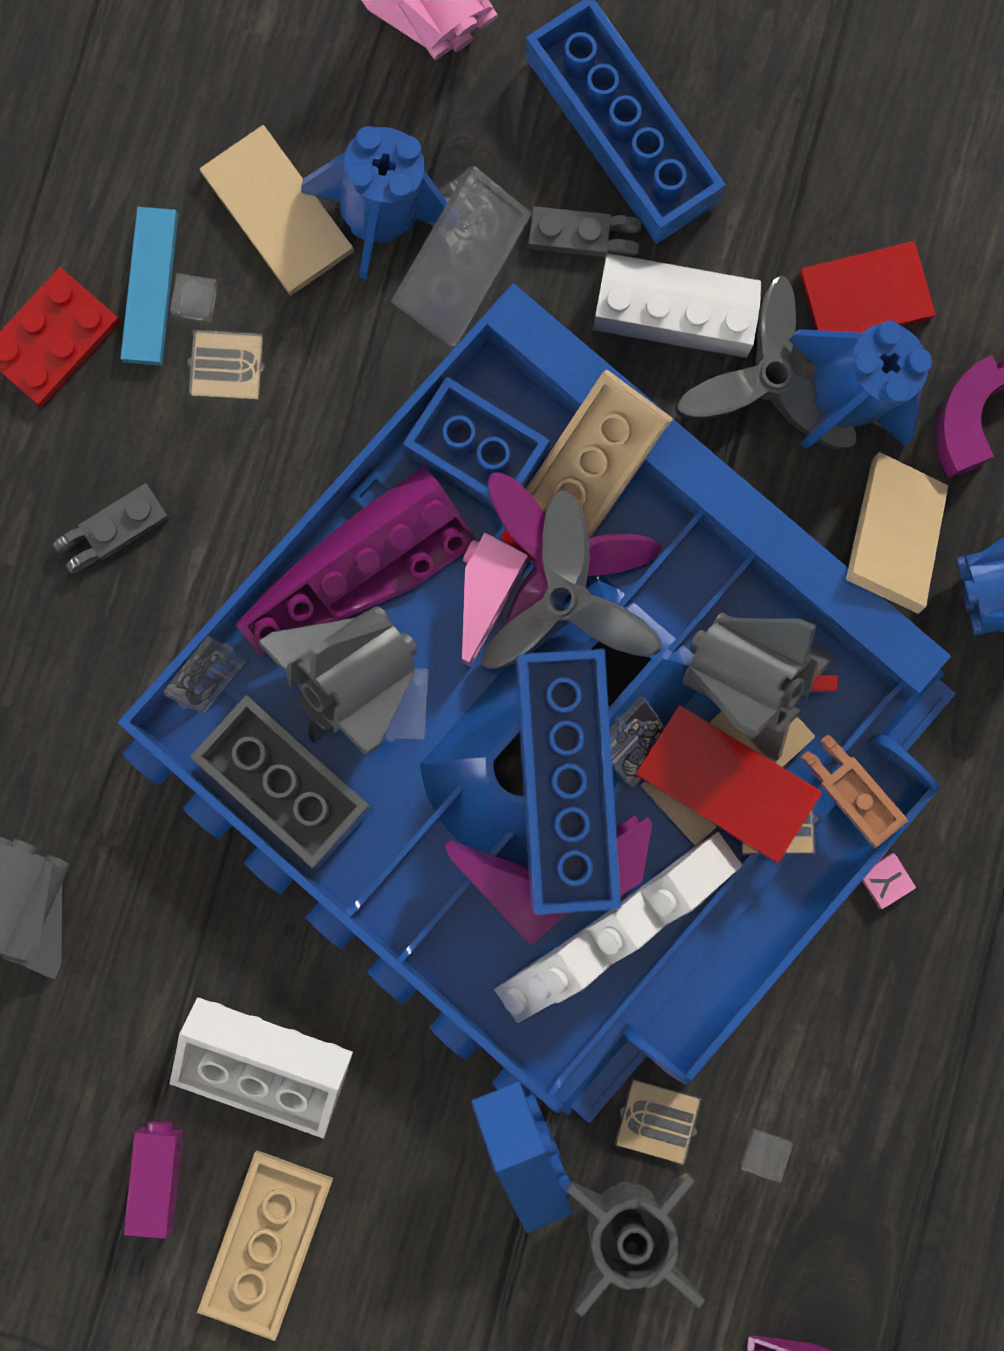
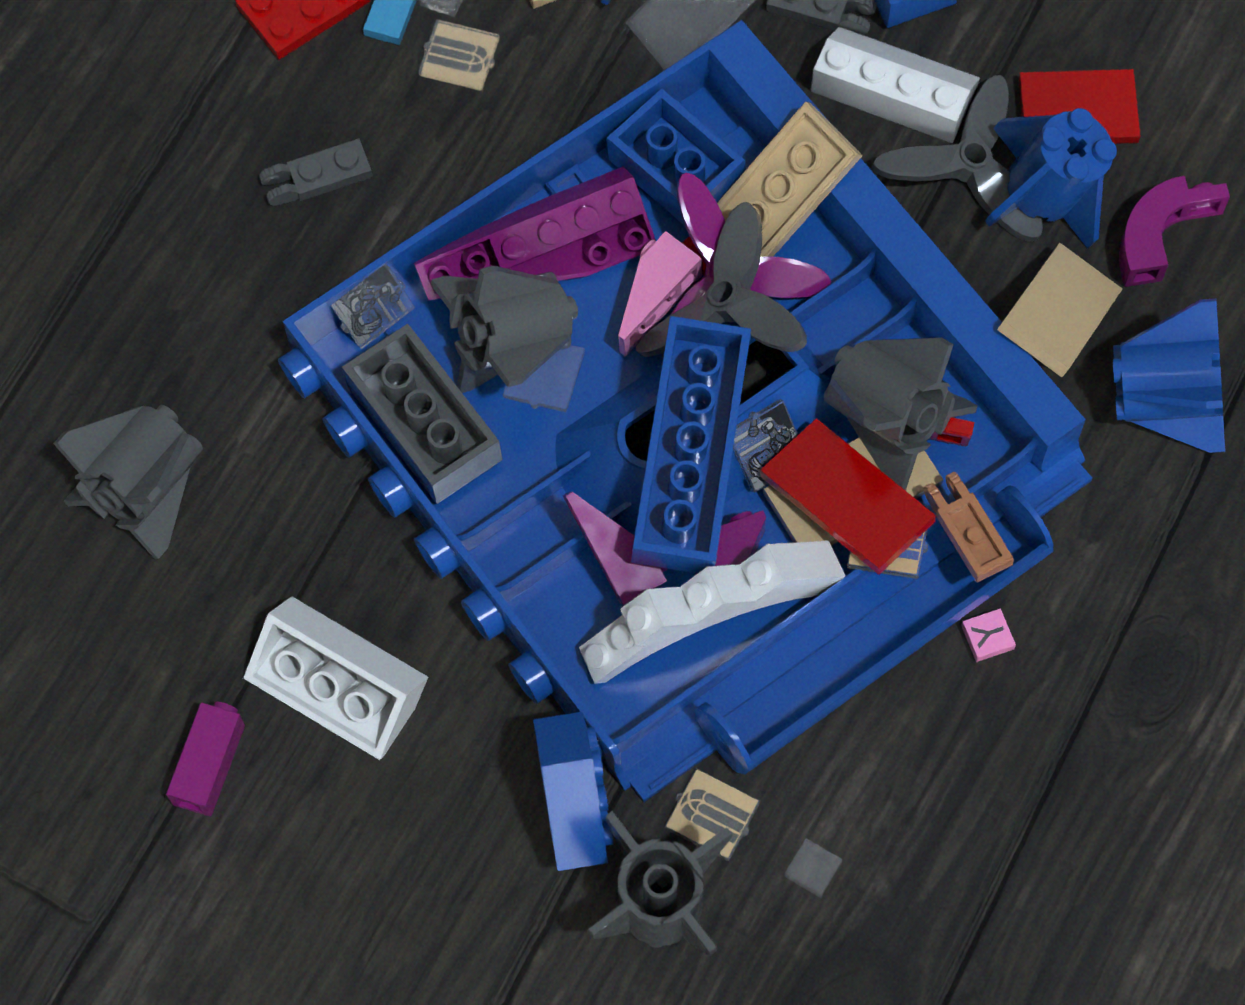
camera: 15 degrees right, 15 degrees down
tan tile [197,1150,333,1341] -> none

